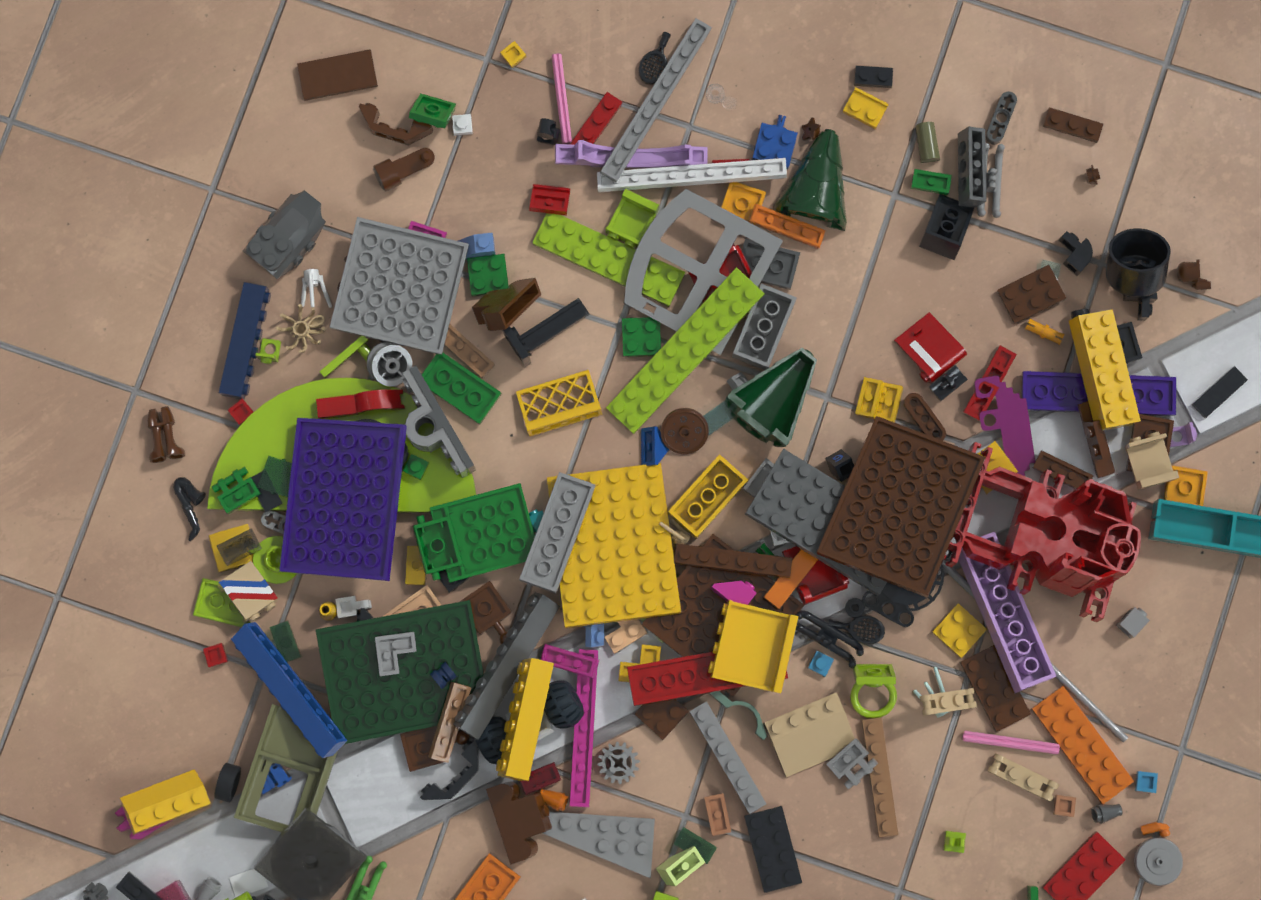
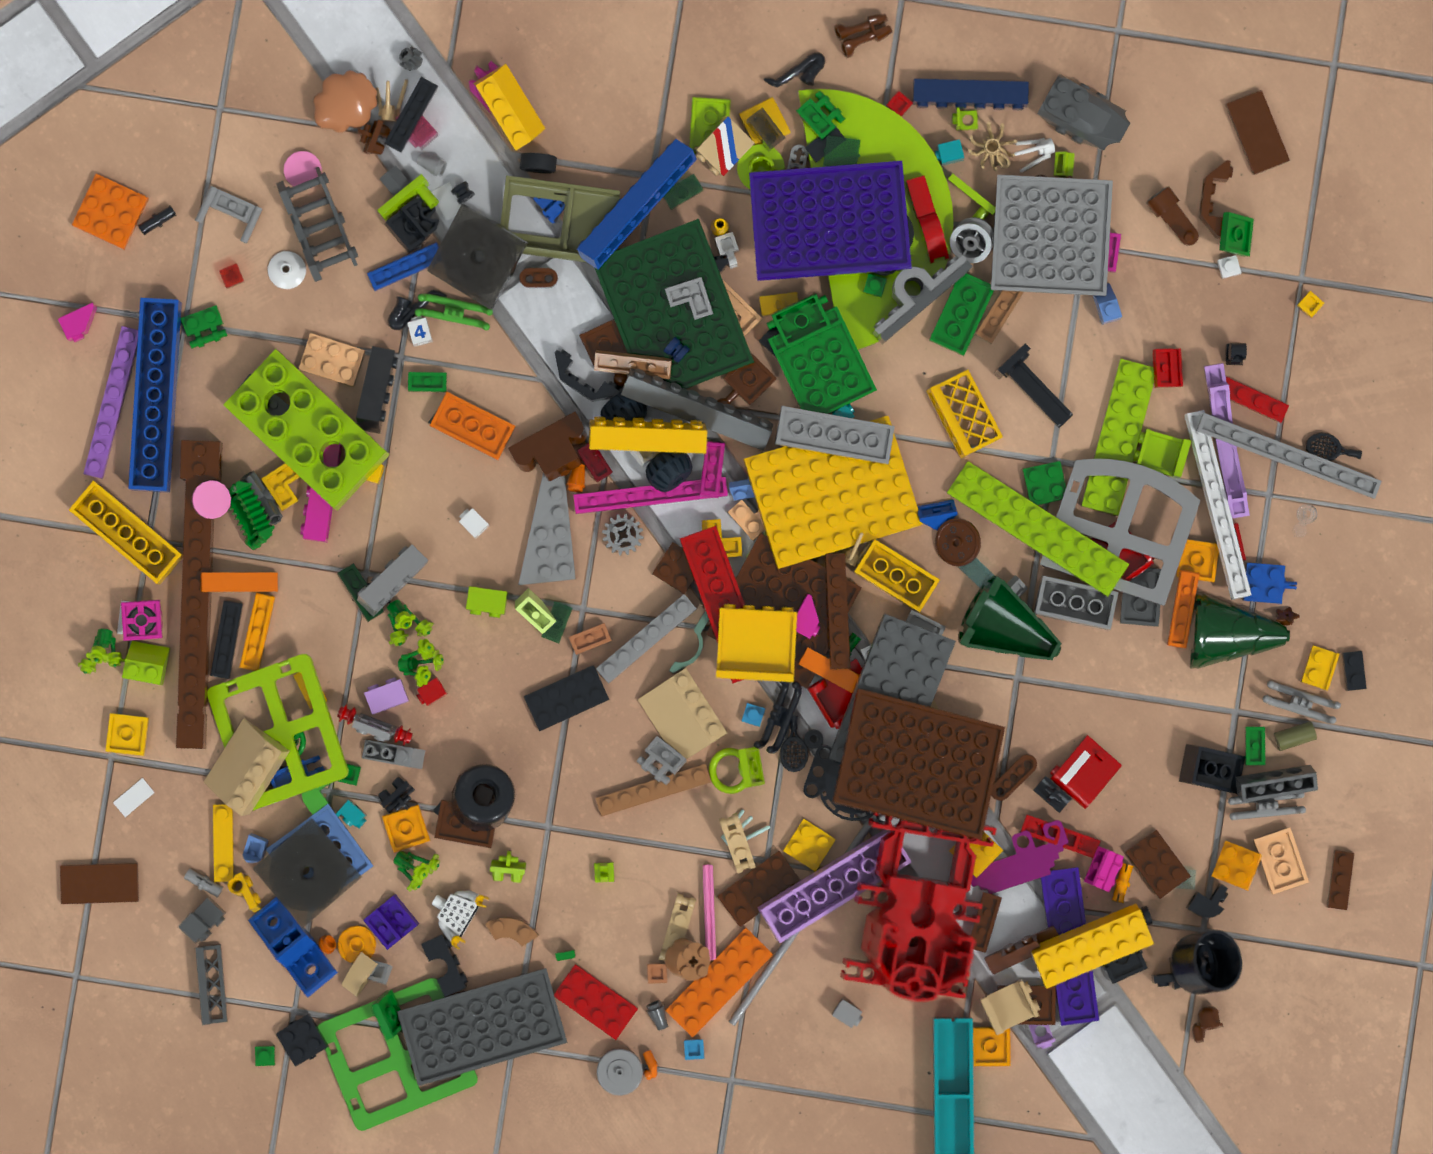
camera: 75 degrees right, 5 degrees up
red plate [203,643,228,668] -> none
green plate [467,254,509,297] -> none
reddish brown brick [472,278,542,331] -> none
bright pink axle [552,53,572,144] -> none
black brick [825,449,854,482] -> none
yellow slope [855,377,903,423] -> none
dark grey beam [986,91,1017,144] -> none
reddish brown plate [1086,165,1100,185] -> none
black tile [1192,366,1248,418] -> none
none -> black wheel [451,181,475,204]
none -> reddish brown plate [519,268,558,288]
none -> medium nougat brick [665,938,710,981]
none -> teal brick [934,139,964,166]
none -> lime piece [1054,152,1075,178]
none -> dark pink brick [1084,846,1124,892]
none -> light orange plate [1212,841,1262,891]
none -> light nougat plate [1253,827,1309,895]
none -> light grey piece [1262,681,1341,724]

